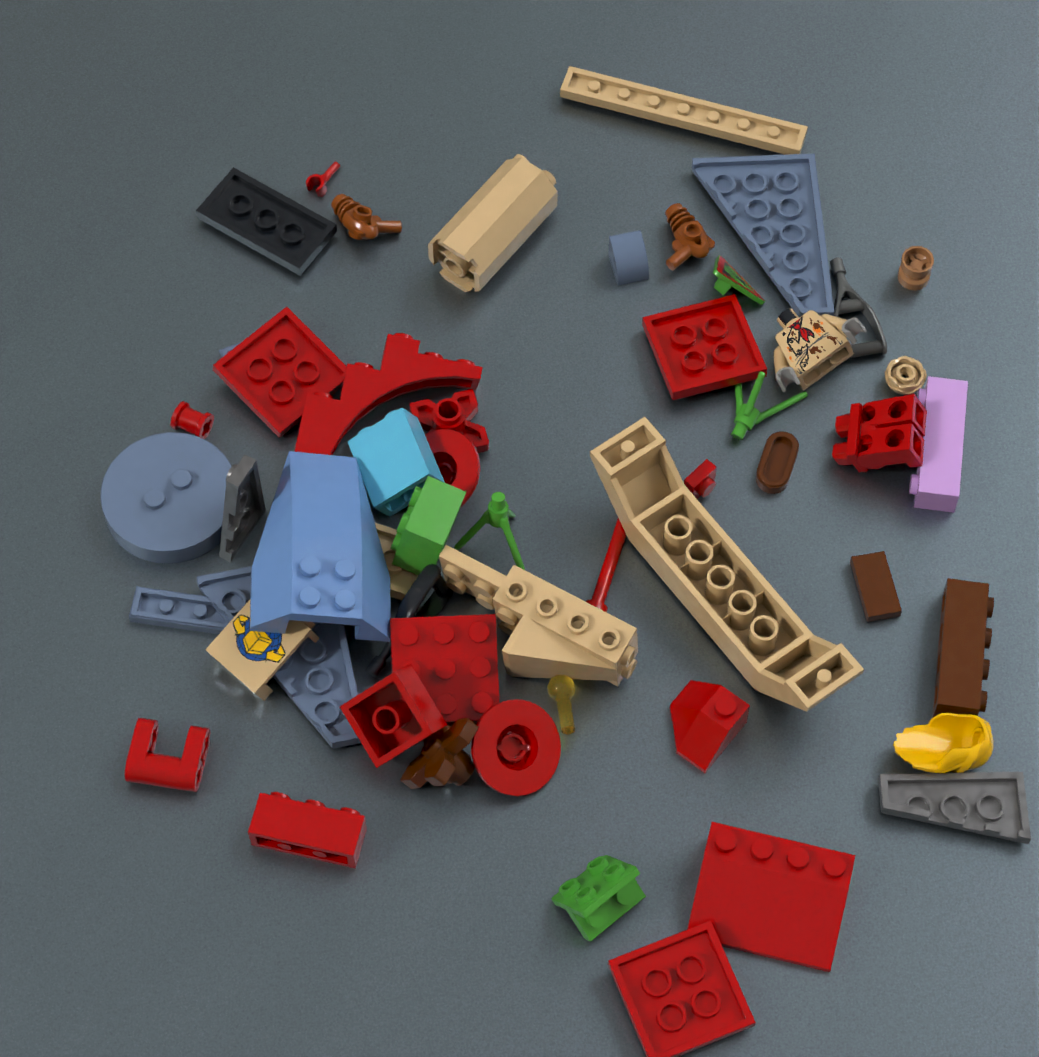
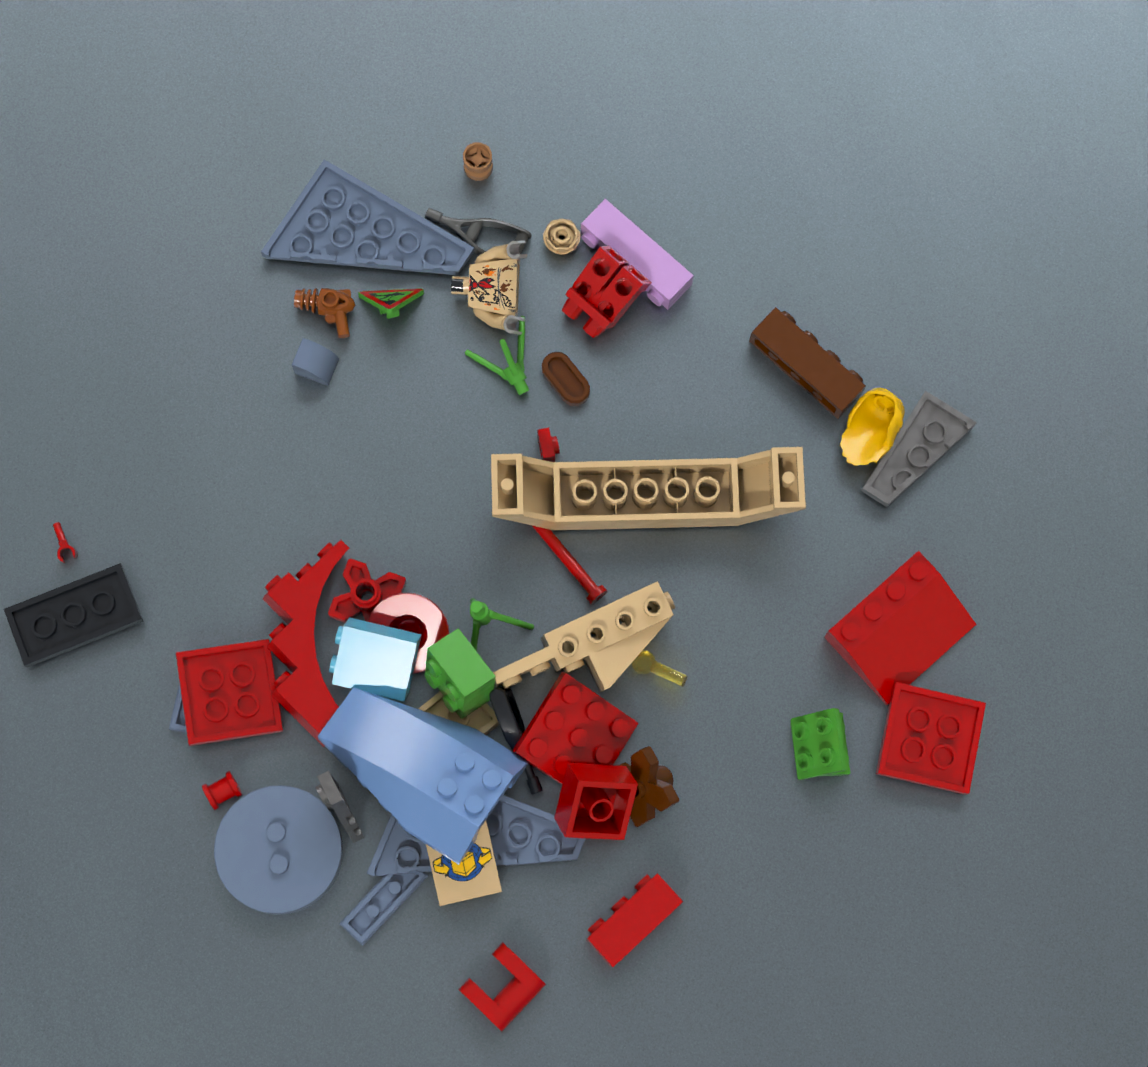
camera: 60 degrees left, 15 degrees up
dark orange piece [331,194,402,240] -> none
tan brick [428,154,558,292] -> none
red hat [471,699,561,796] -> none
tan plate [560,66,808,155] -> none
red plate [642,294,767,400] -> none
red slope [669,680,750,773] -> none
reddish brown tile [850,551,902,622] -> none

